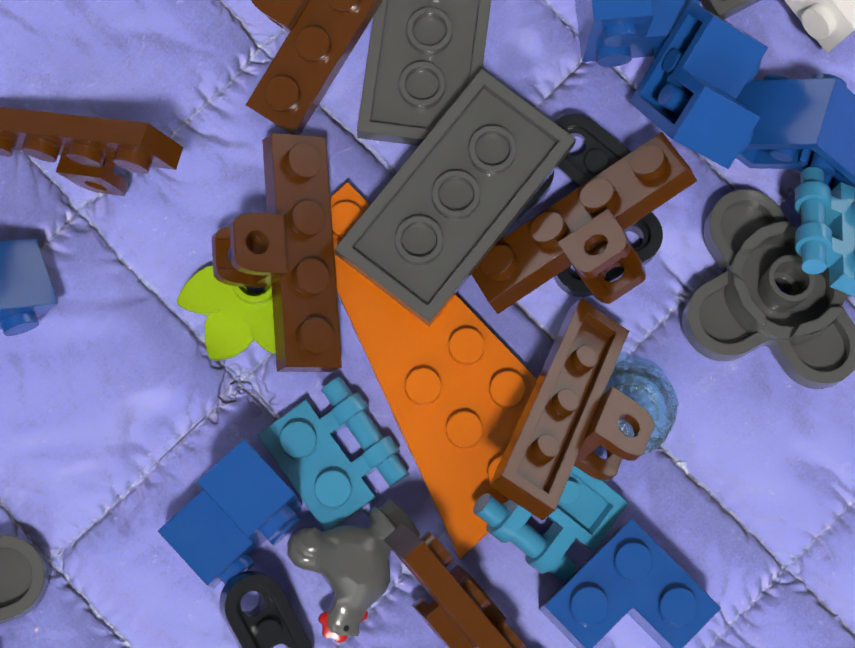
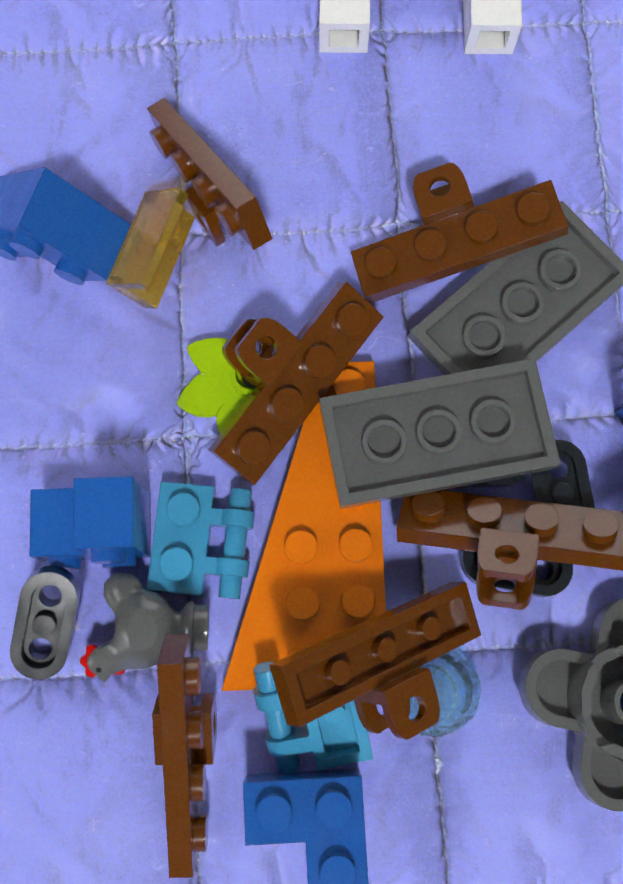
camera: 45 degrees right, 0 degrees up
none -> clear yellow panel [106,187,195,309]

